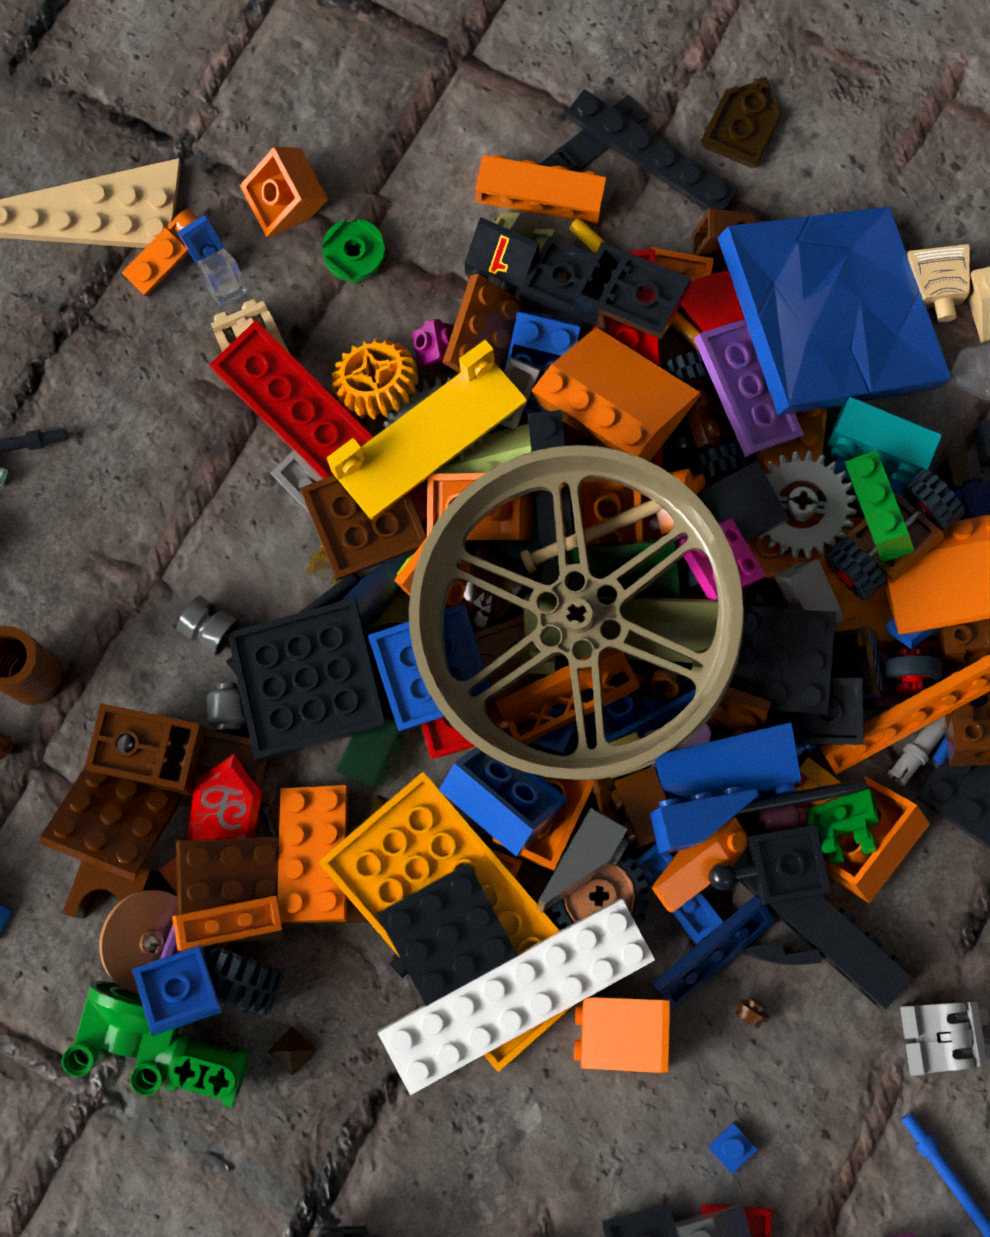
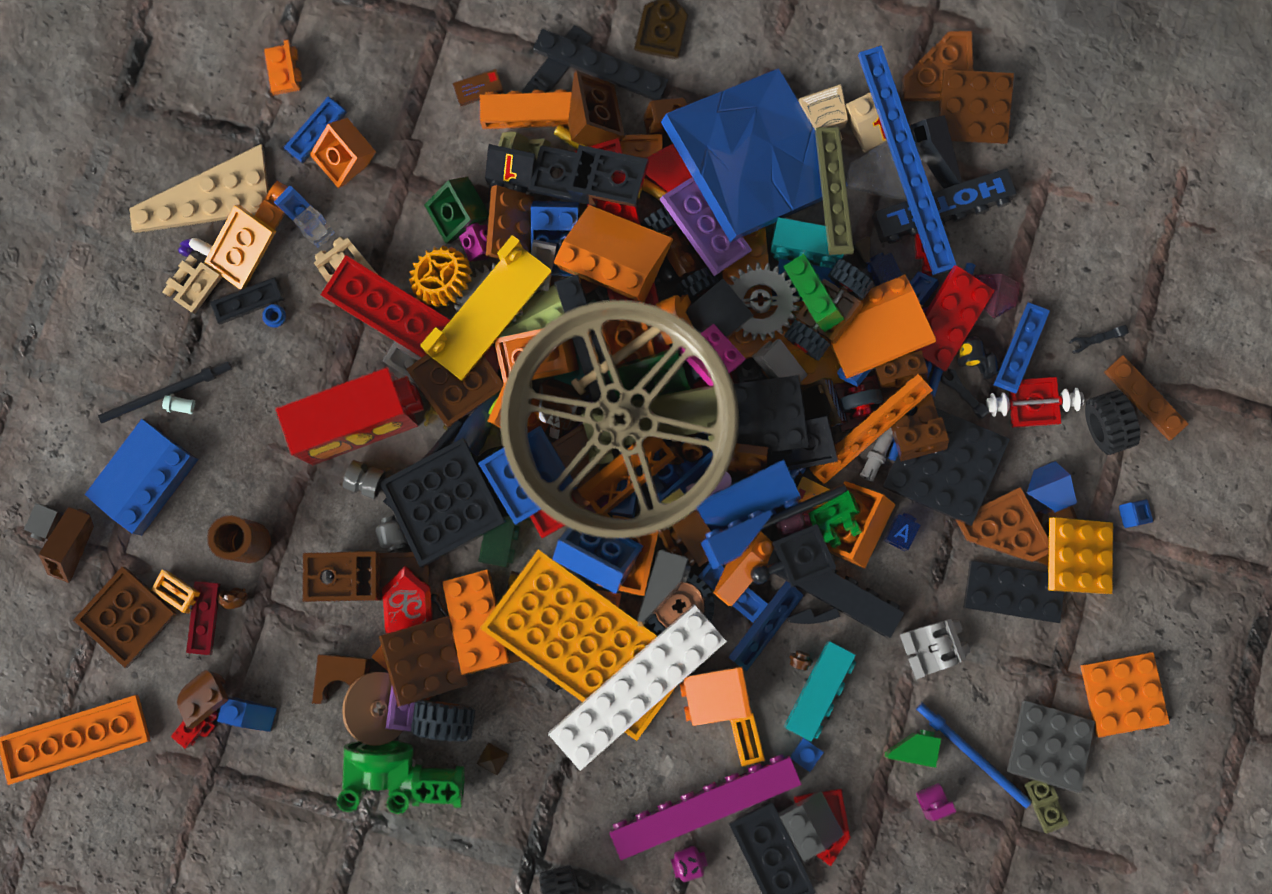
camera: 10 degrees left, 5 degrees up
reddish brown plate [40,768,180,882] -> none
blue tile [132,945,222,1036] -> none
orange plate [172,896,282,951] -> none
green plate [322,219,386,285] -> none
black plate [376,862,517,1006] -> none
none -> tan plate [162,255,222,314]
none -> arm [178,238,213,257]
none -> plate [204,205,276,290]
none -> black tile [210,277,285,325]
none -> blue plate [262,304,286,328]
none -> orange bracket [264,40,302,95]
none -> red brick [275,367,425,465]
none -> blue tile [284,96,347,164]
none -> dark green slope [424,176,489,244]
none -> reddish brown tile [453,69,504,107]
none -> reddish brown slope [568,71,625,147]
none -> magenta brick [610,753,801,860]
none -> light orange tile [730,713,765,766]
none -> teal brick [783,641,856,742]
none -> olive tile [815,127,854,255]
none -> clear blue brick [883,513,921,552]
none -> green slope [884,729,941,768]

